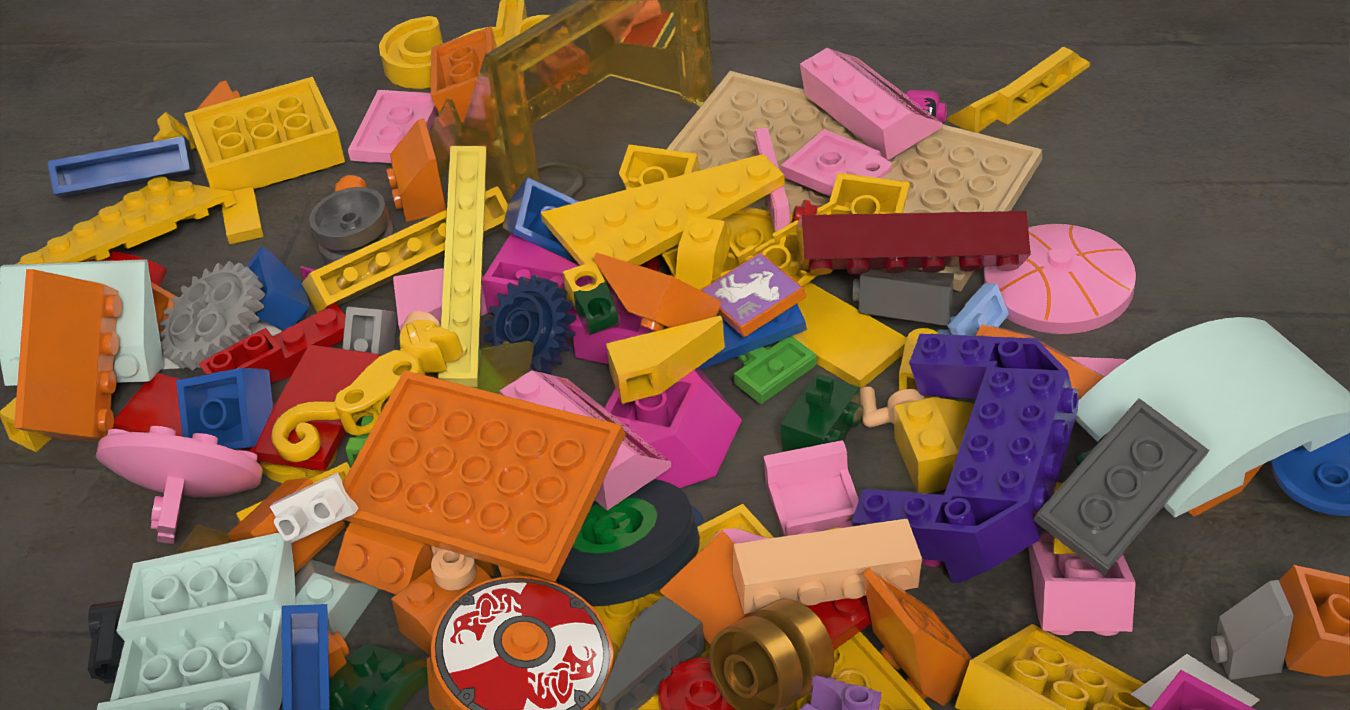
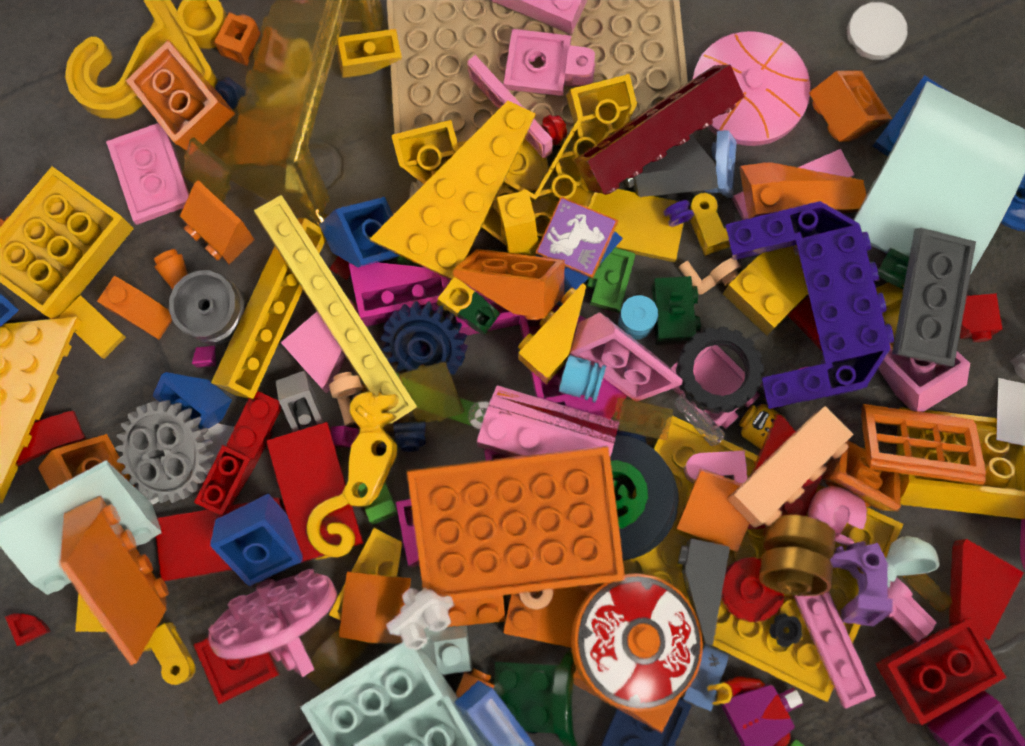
camera: 35 degrees left, 35 degrees up
none -> orange slope [97,276,172,340]
none -> yellow leg [143,622,196,685]
none -> red tile [194,638,280,704]
none -> yellow slope [337,29,402,78]
none -> medium azure piece [559,355,606,403]
none -> bright pink slope [570,313,682,402]
none -> clear yellow hips [613,398,673,440]
none -> medium azure piece [618,295,658,340]
none -> dark purple bush [663,200,695,227]
none -> clear axle [674,393,726,447]
none -> black tyre [676,327,764,414]
none -> bright pink helmet [807,486,867,546]
none -> orange slope [809,71,892,142]
none -> white tile [847,2,908,60]
none -> orange piece [861,404,986,485]
none -> red slope [959,293,1002,342]

